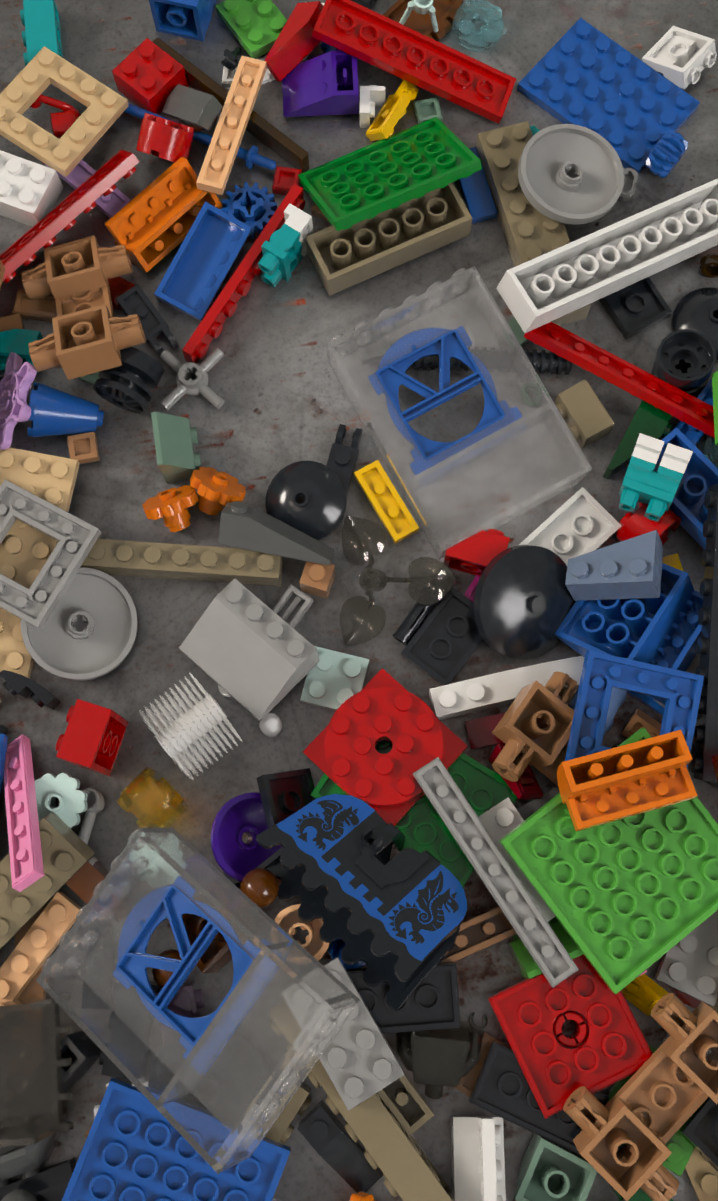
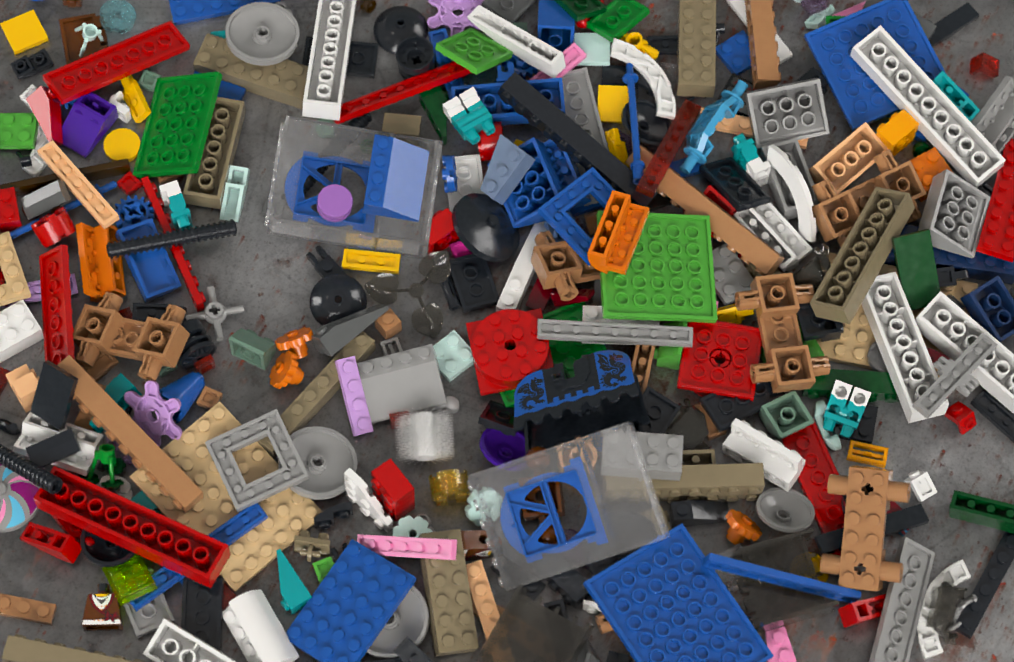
camera: 60 degrees left, 10 degrees down
none -> yellow tile [103,128,141,162]
none -> black piece [106,219,237,259]
none -> clear red tile [194,354,215,375]
none -> light aqua slope [219,165,250,223]
none -> medium lavender head [317,184,353,222]
none -> lavender plate [335,356,373,437]
none -> white plate [344,468,393,532]
none -> slope [362,134,429,222]
none -> clear red tile [389,411,410,429]
none -> blue plate [442,155,457,193]

